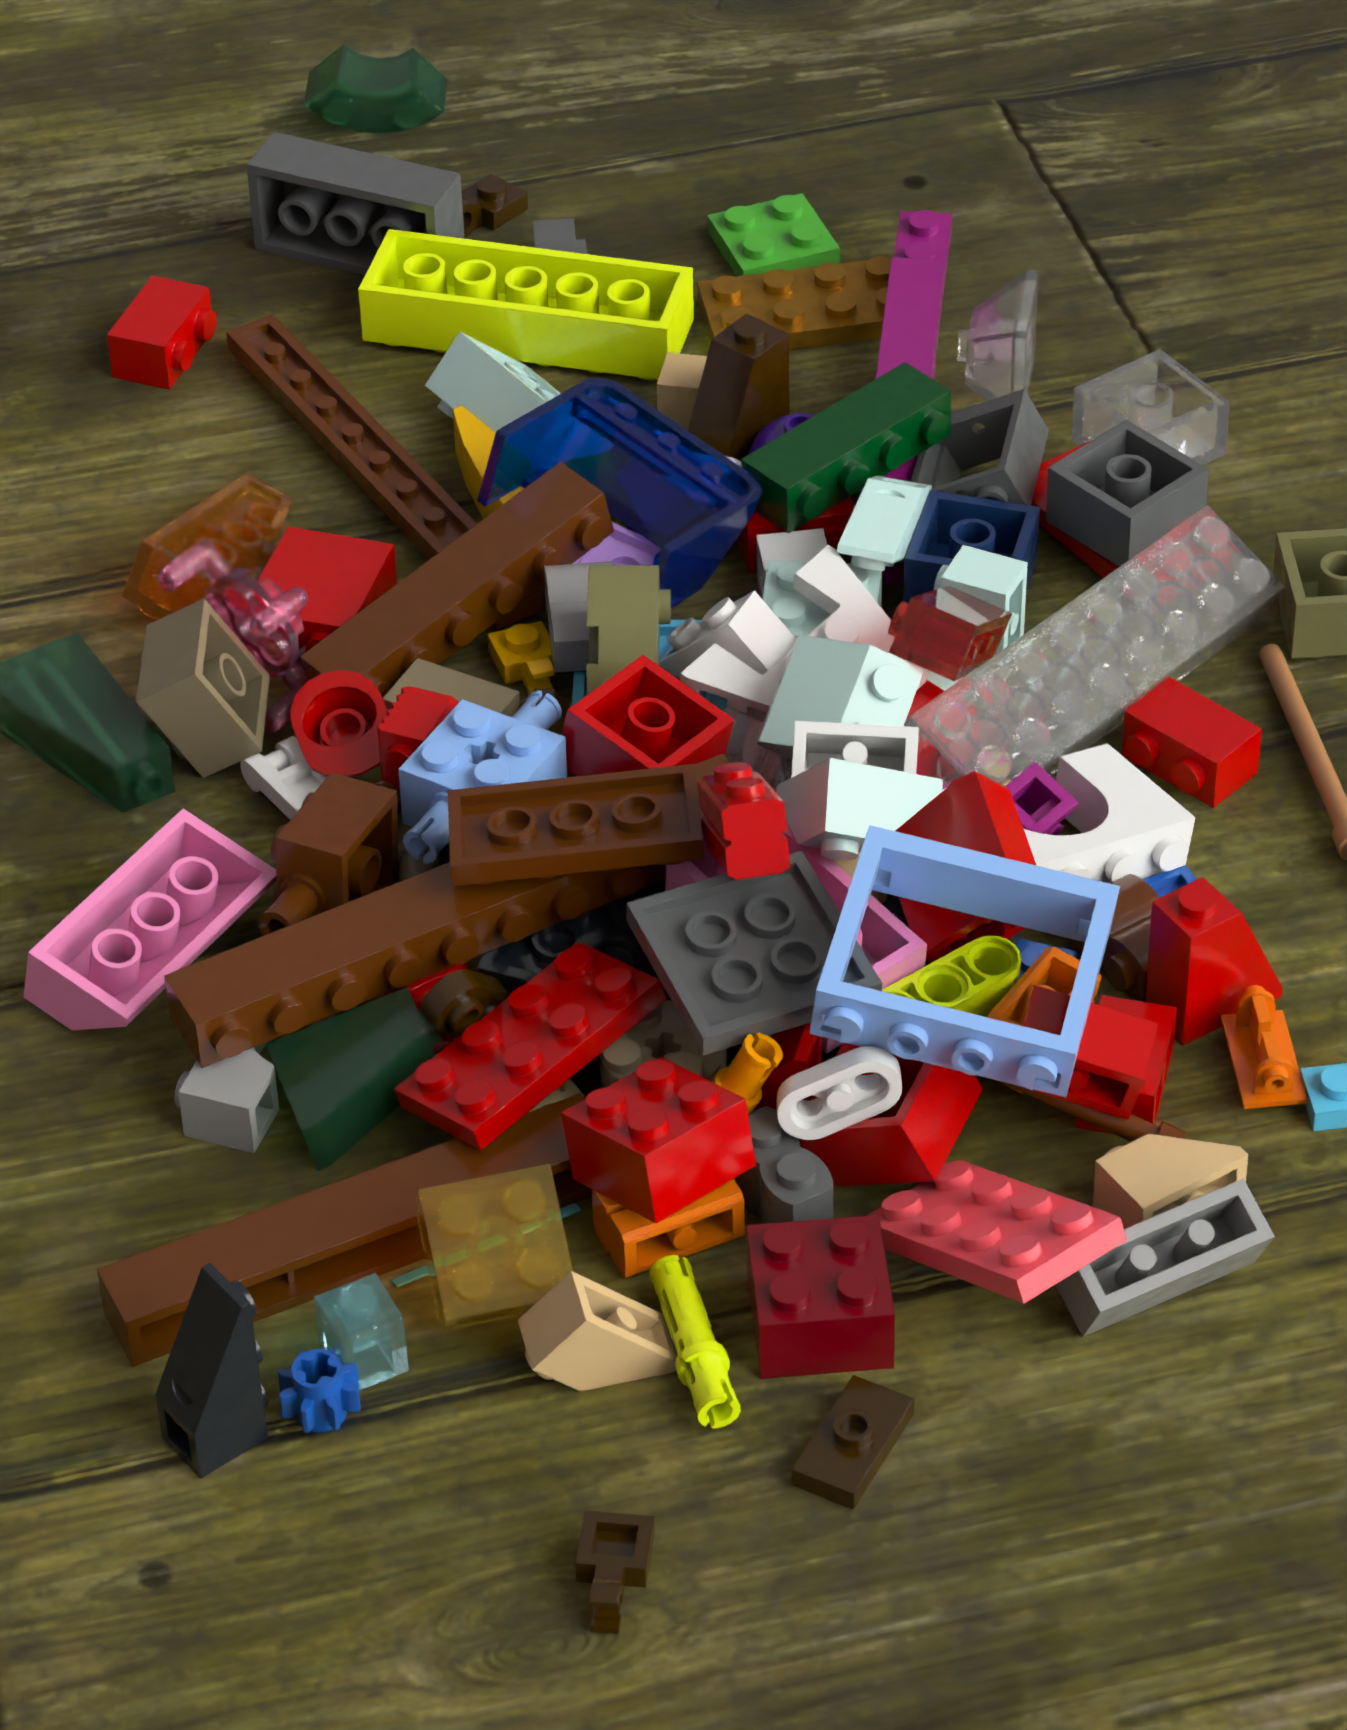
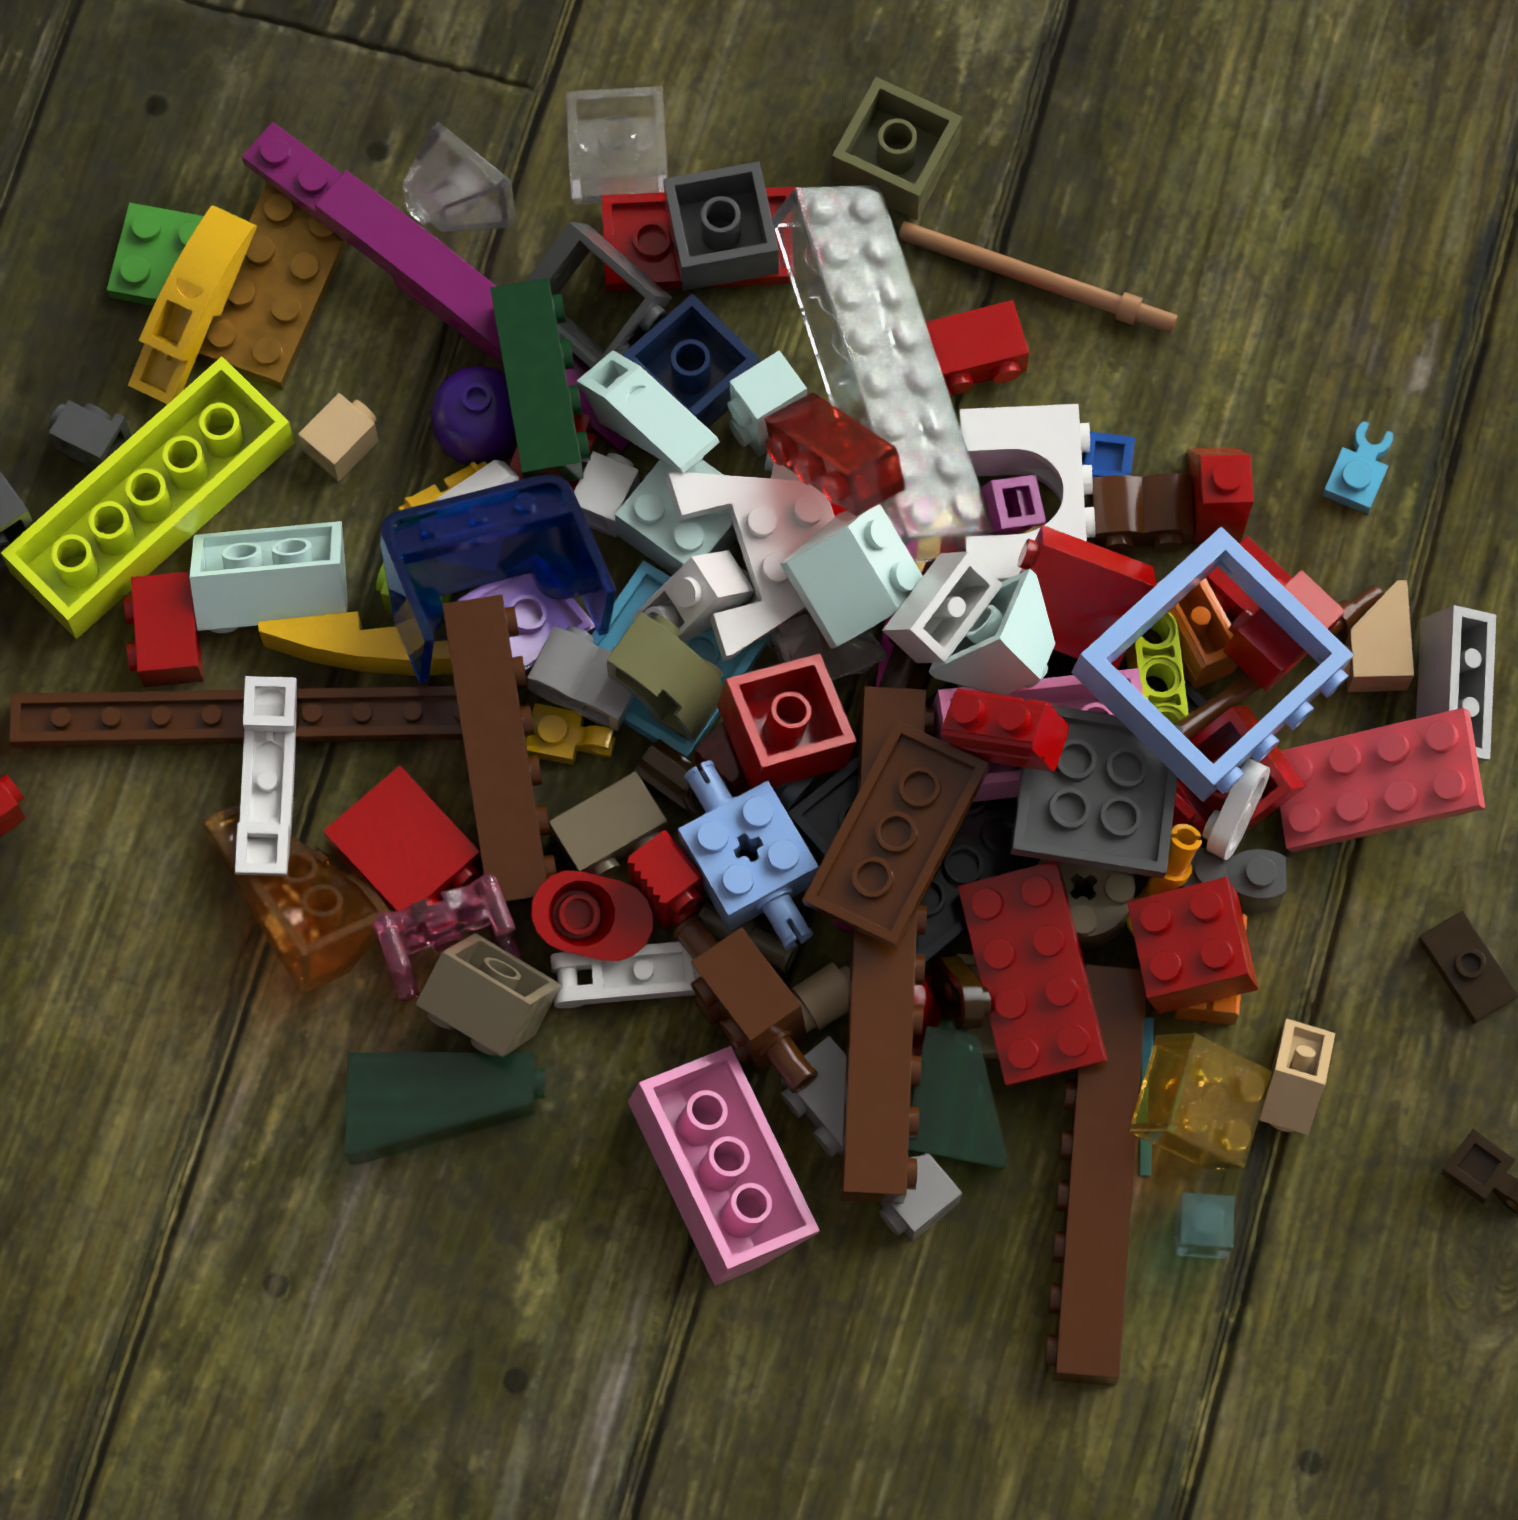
camera: 60 degrees left, 30 degrees up
black slope [155,1263,269,1479] -> none
blue gear [278,1349,361,1433] -> none
neon yellow pin [649,1255,741,1429] -> none
dark brown slope [683,313,790,462] -> none
dark red brick [746,1215,895,1379] -> none
orange hinge [1221,985,1307,1109] -> none
none -> red brick [124,571,204,687]
none -> yellow slope [128,206,257,404]
none -> white slope [235,676,297,876]

